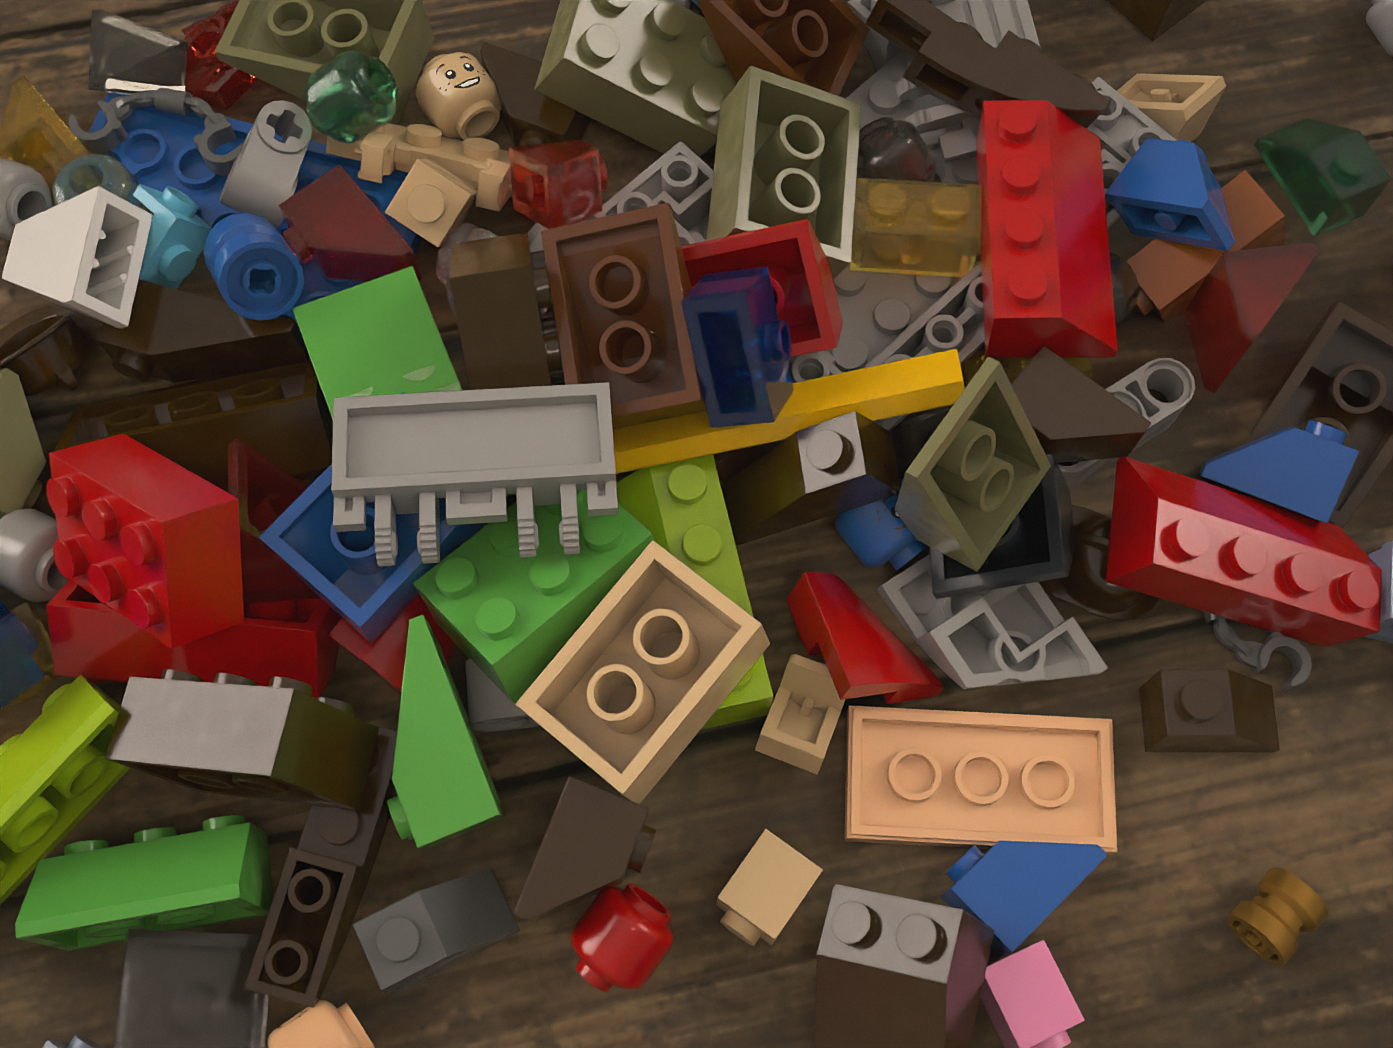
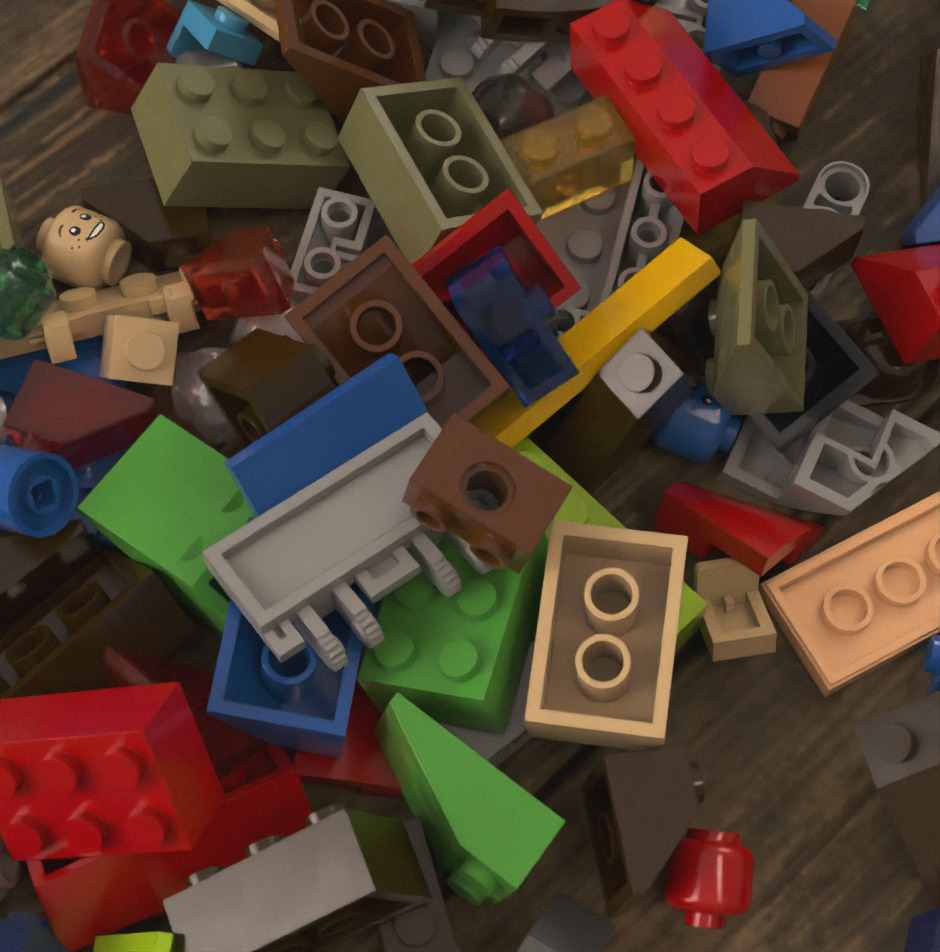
camera: 35 degrees left, 5 degrees down
tan brick [716,829,823,946] -> none
clear red slope [1184,243,1320,393] -> none
none -> blue tile [224,353,428,518]
none -> reddish brown brick [402,413,573,574]

